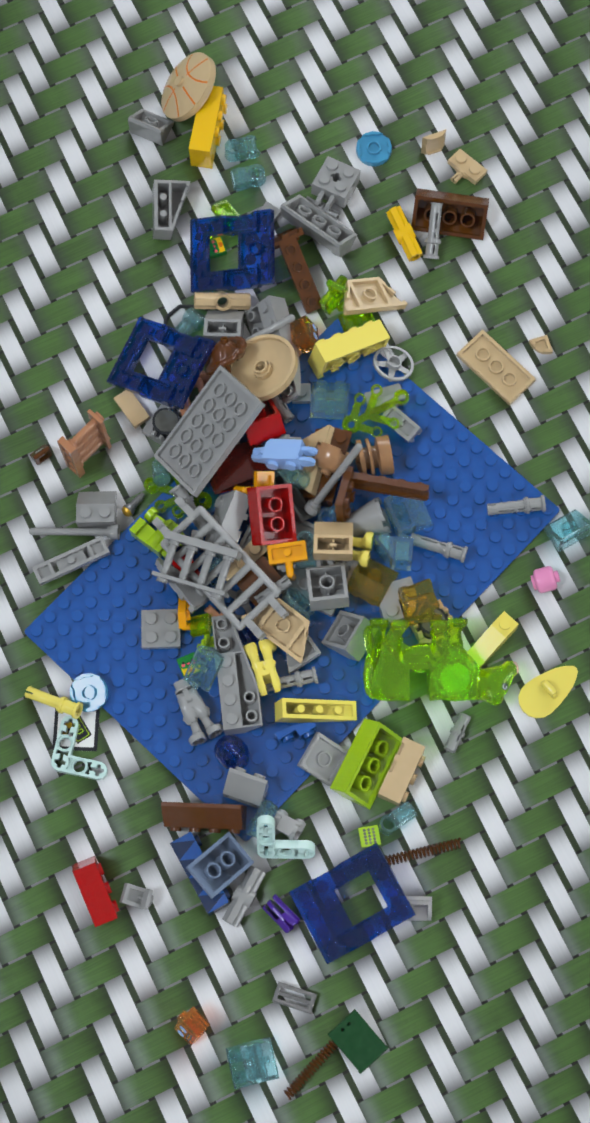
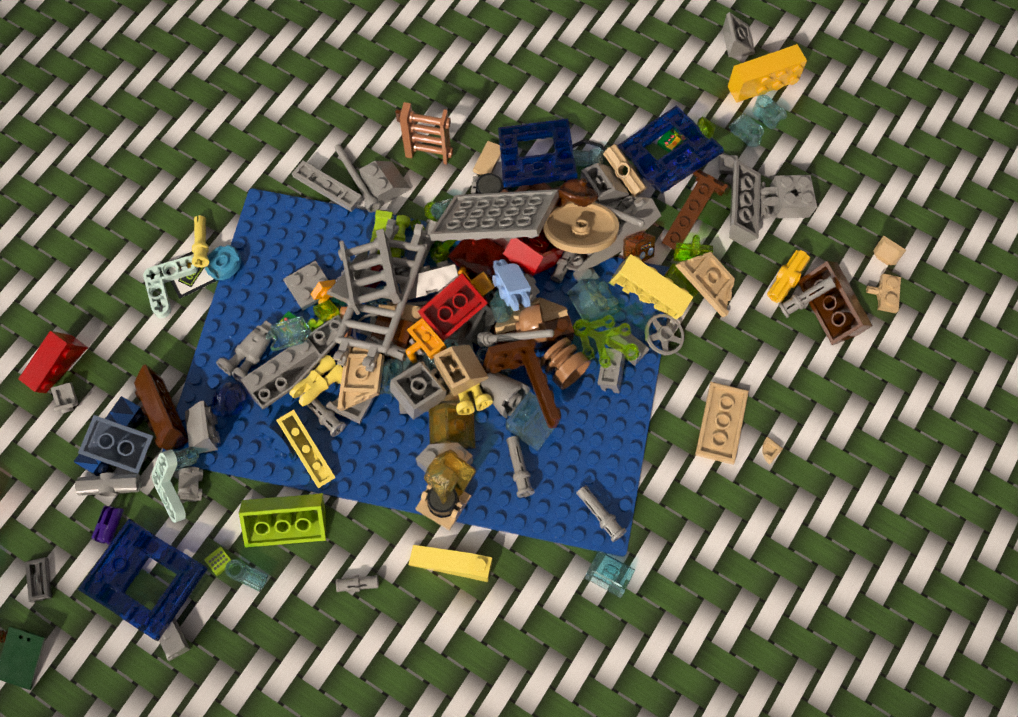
camera: 55 degrees right, 5 degrees down
flat silver piece [122,492,146,517] -> none
light grey wedge [152,179,190,240] -> none
tan dish [161,52,216,122] -> none
light grey tile [297,732,348,786] -> none
light grey slope [321,610,378,662] -> none
dark azure tile [356,131,392,167] -> none
clear neon green animal [363,618,519,706] -> none
reddish brown piece [365,837,461,871] -> none
clear light blue slope [374,533,414,571] -> none
tan wedge [378,737,426,806] -> none
light yellow shield [518,666,578,719] -> none
bright pink head [531,566,560,593] -> none

